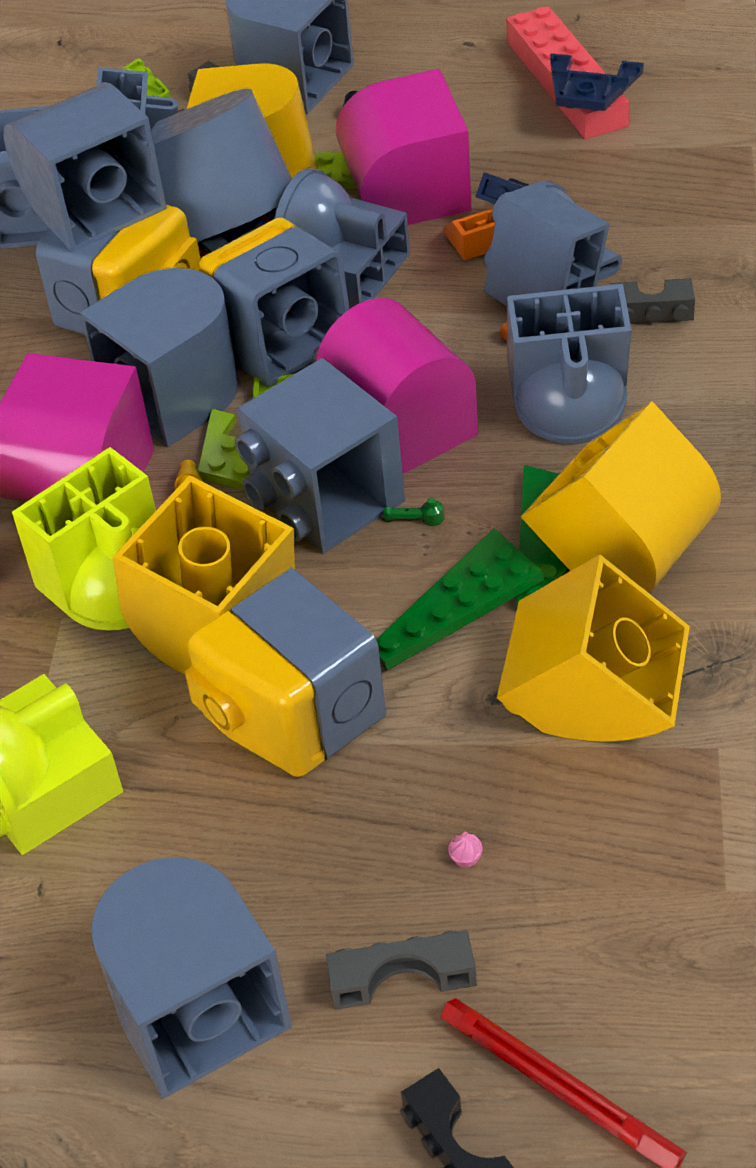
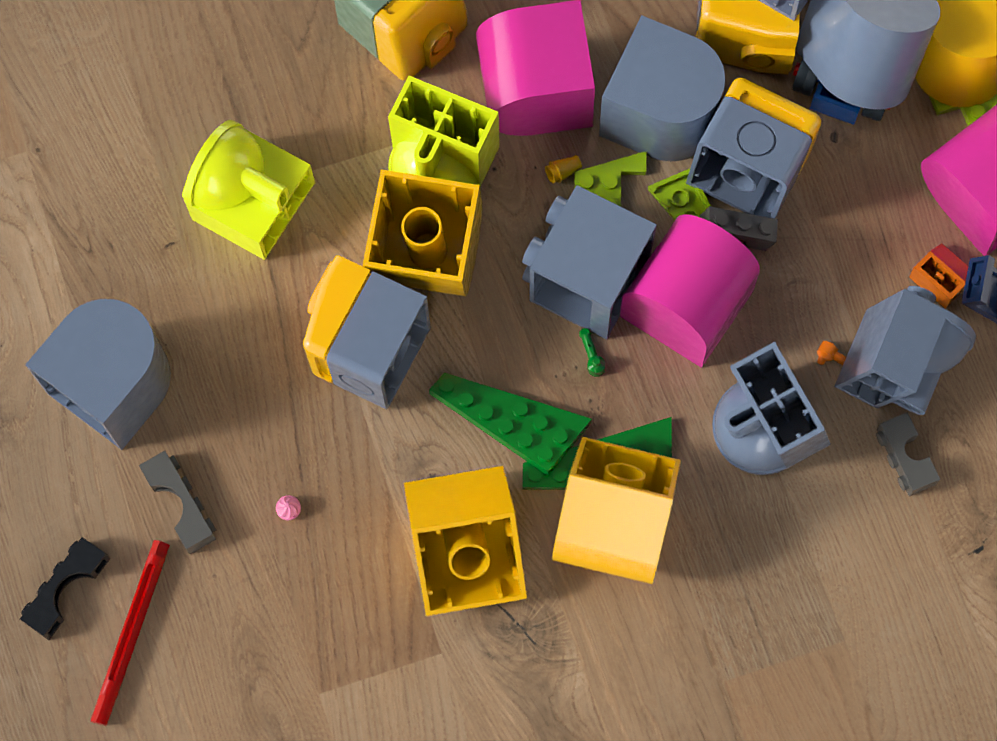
camera: 65 degrees right, 25 degrees up
sand blue piece [275,168,410,309] -> none

